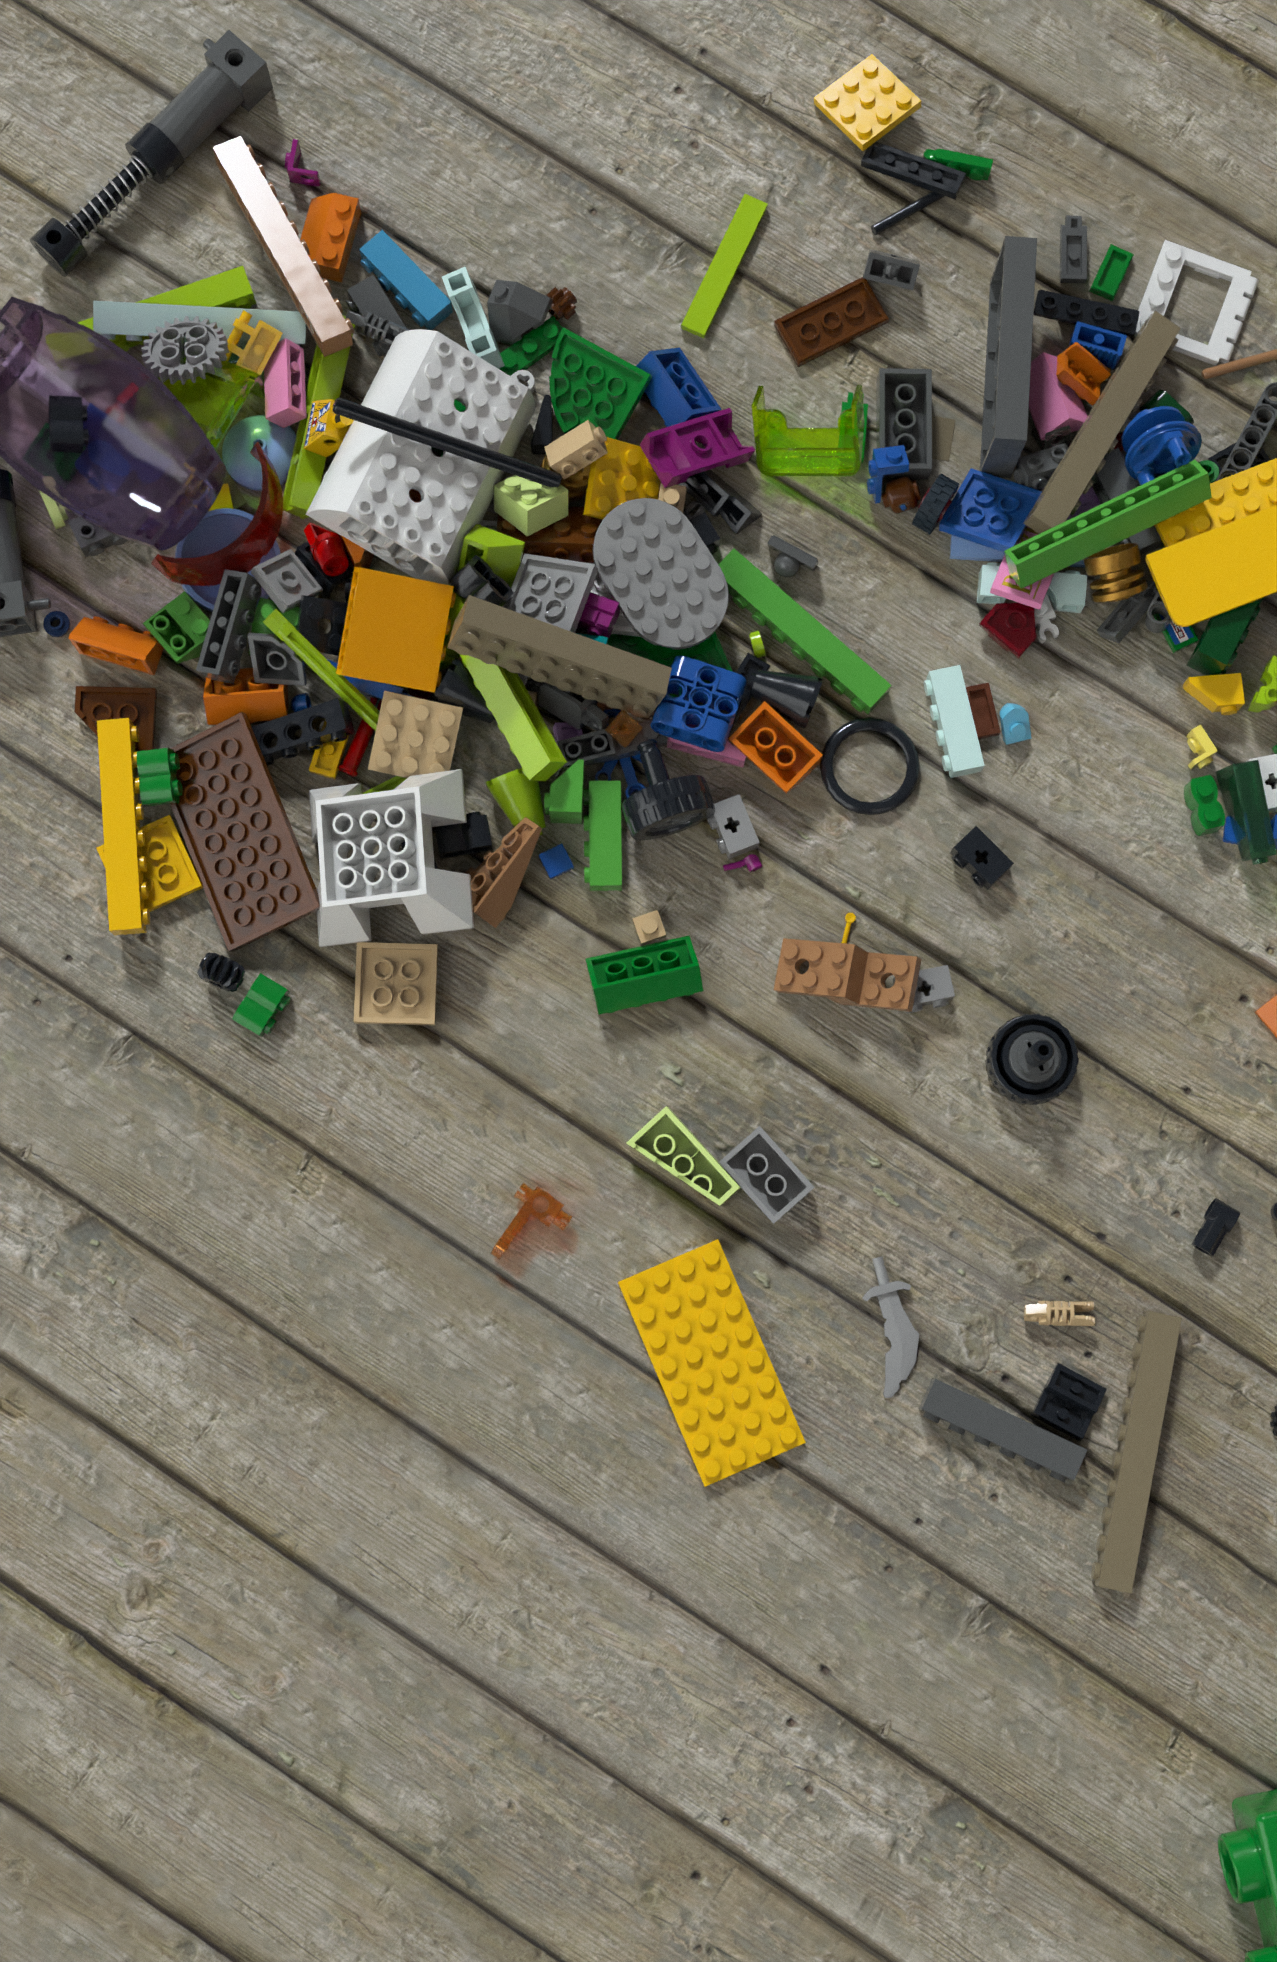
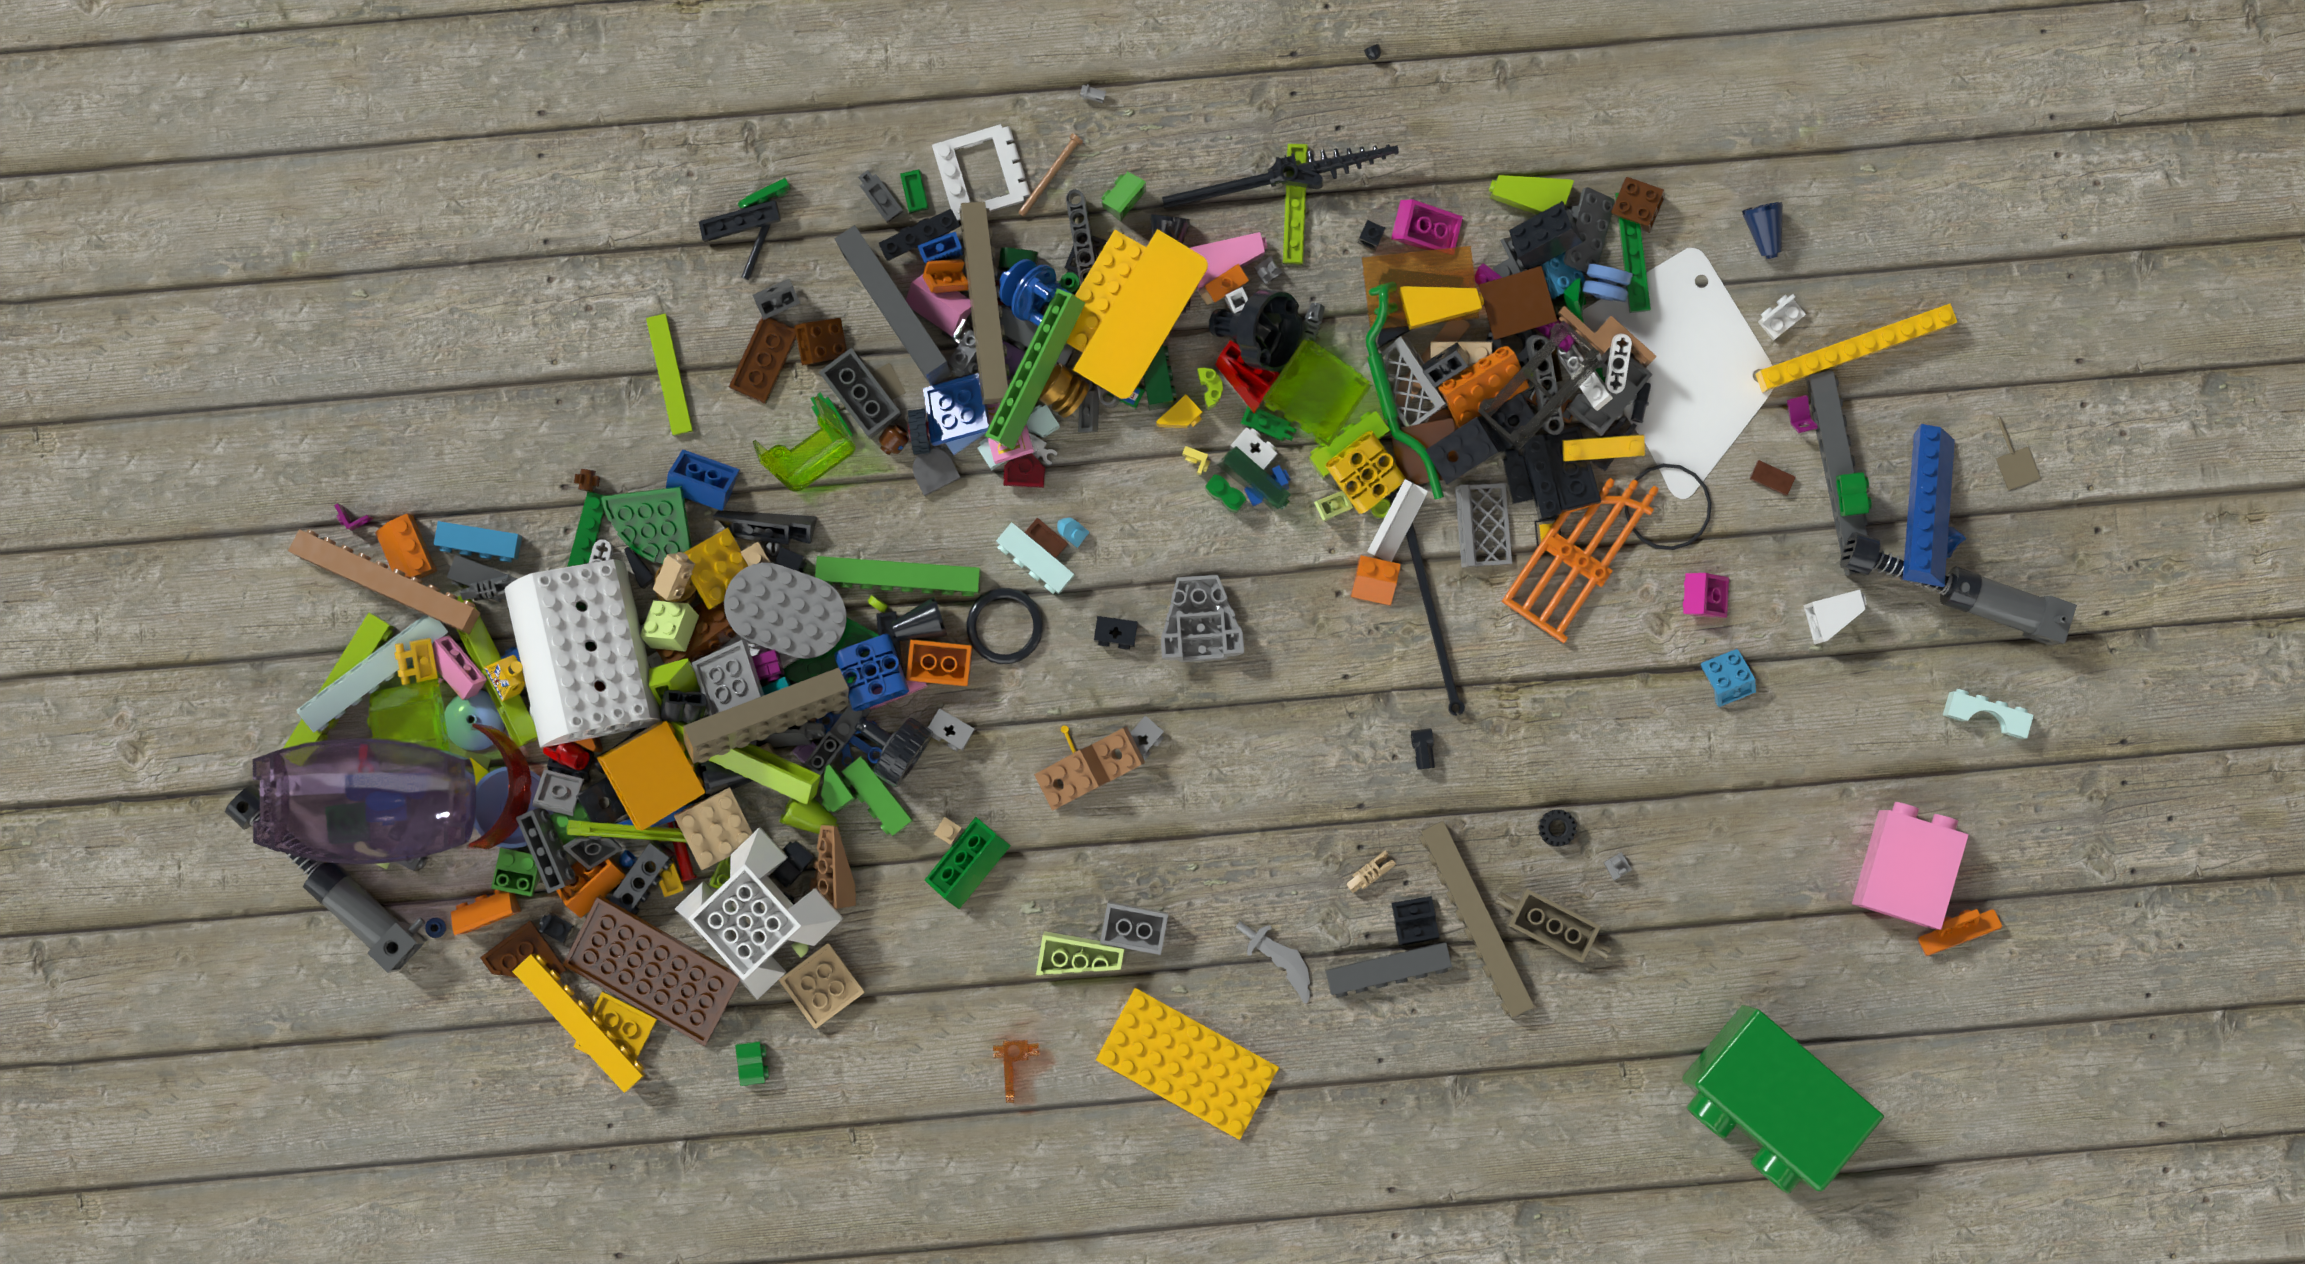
camera: 35 degrees left, 5 degrees up
piece [30,30,273,277] -> none
black brick [48,395,89,453] -> none
green brick [137,748,183,806] -> none
light grey gear [141,316,229,385] -> none
black gear [197,953,245,992] -> none
black axle [333,398,562,487] -> none
light aqua arch [442,267,505,368] -> none
dark grey slope [487,280,553,344] -> none
blue tile [538,843,574,880] -> none
clear orange tile [604,710,643,748] -> none
magenta piece [640,408,755,488] -> none
magenta hand [723,854,762,873] -> none
dark grey tile [767,535,818,578] -> none
yellow plate [814,54,921,151] -> none
blue bracket [867,445,909,503] -> none
black wheel [985,1013,1079,1105] -> none
none -> black bracket [539,913,574,943]
none -> yellowish green hinge [791,942,809,958]
none -> reddish brown bracket [794,318,847,366]
none -> flat silver tile [913,448,960,496]
none -> light grey wedge [1161,575,1244,662]
none -> dark tan brick [1495,888,1611,963]

